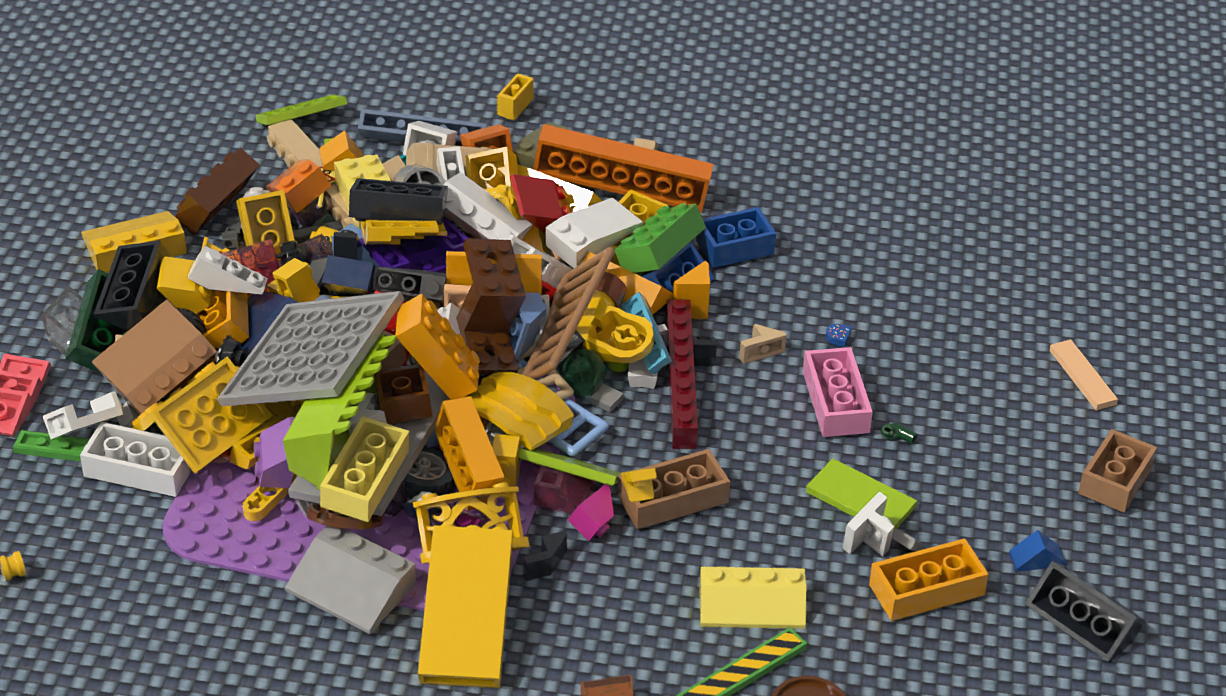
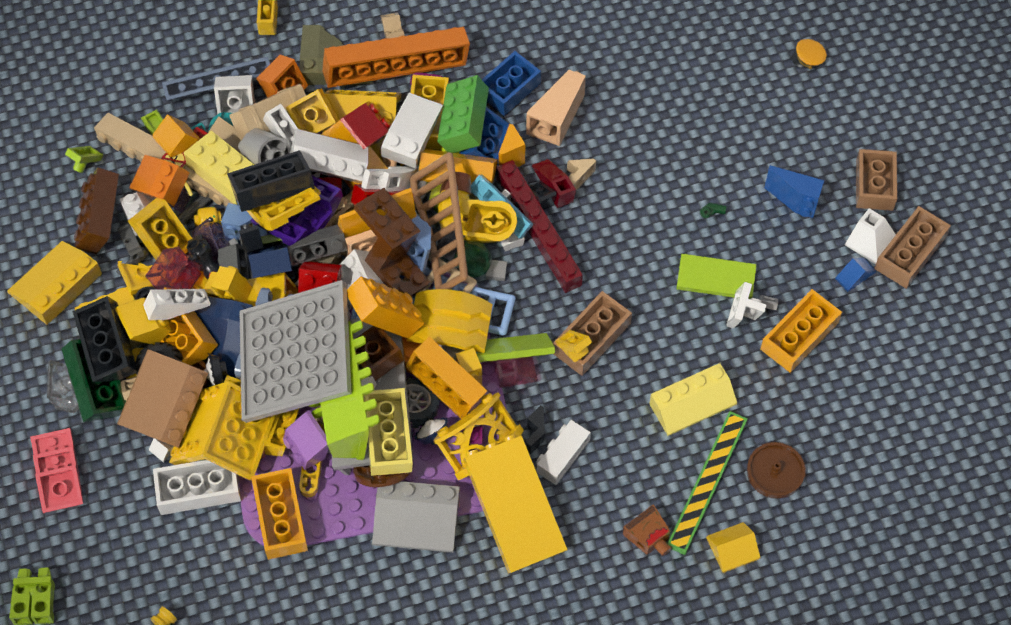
camera: 25 degrees left, 20 degrees up
bright green tile [13,430,90,462] -> none
white panel [43,391,123,439] -> none
lime tile [256,94,348,125] -> none
yellow hat [487,185,523,220] -> none
dark pink slope [568,484,614,541] -> none
bright pink brick [803,347,873,437] -> none
blue tile [825,324,852,347] -> none
black slope [1025,561,1146,662] -> none
light nougat tile [1050,340,1118,411] -> none
none -> lime tile [65,146,103,173]
none -> light orange brick [251,468,308,560]
none -> light nougat slope [526,70,586,146]
none -> dark red slope [532,159,576,208]
none -> white brick [536,420,591,485]
none -> blue slope [764,165,824,218]
none -> light orange piece [791,39,827,69]
none -> white slope [845,208,896,264]
none -> medium nougat brick [874,206,951,289]

